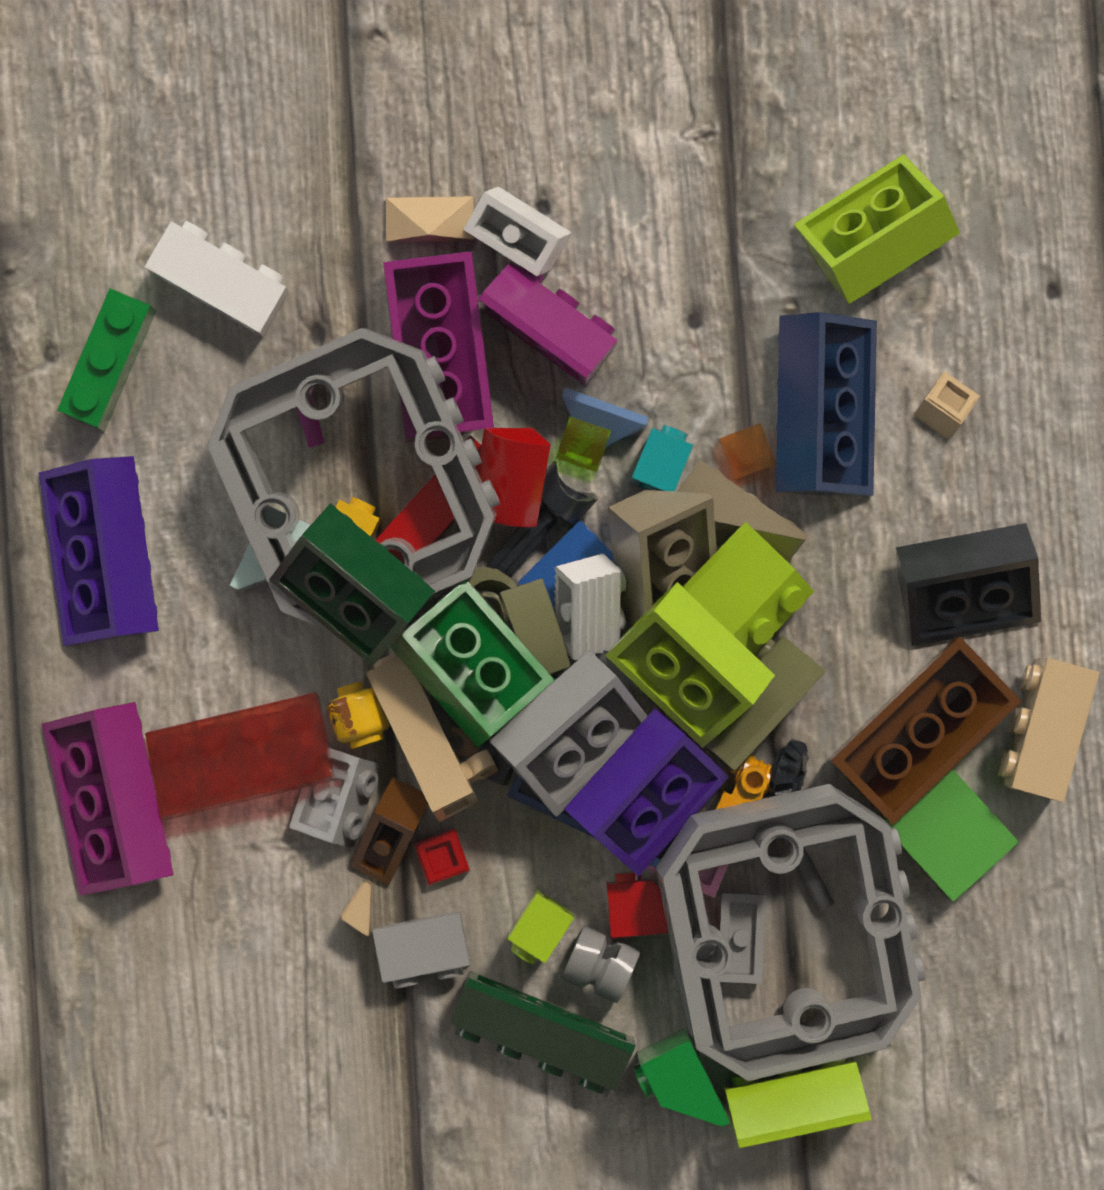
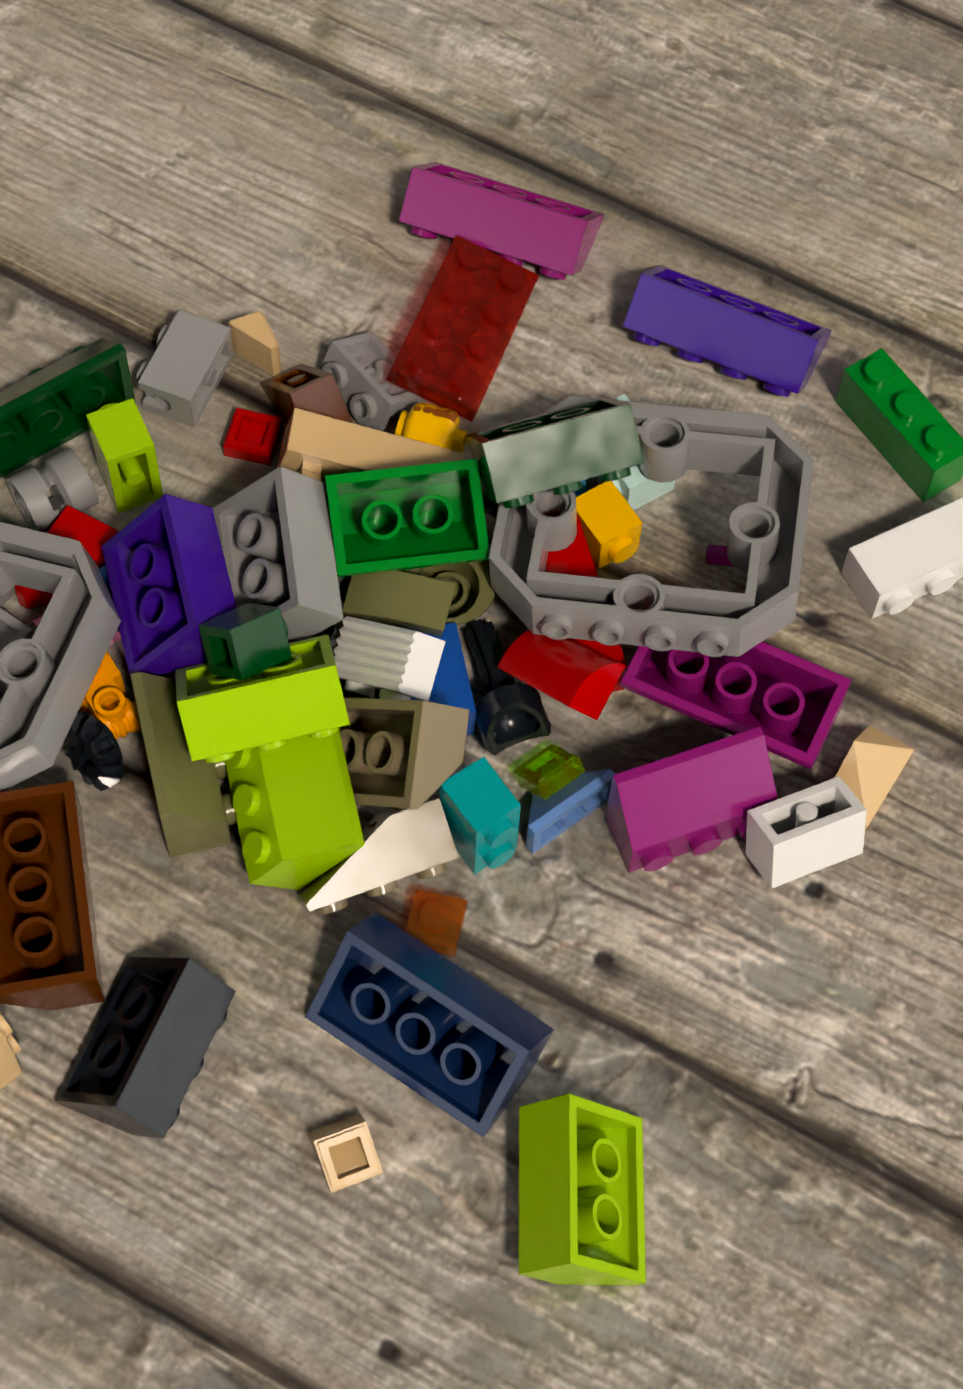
camera: 120 degrees right, 25 degrees down
none -> dark green brick [198,603,292,680]

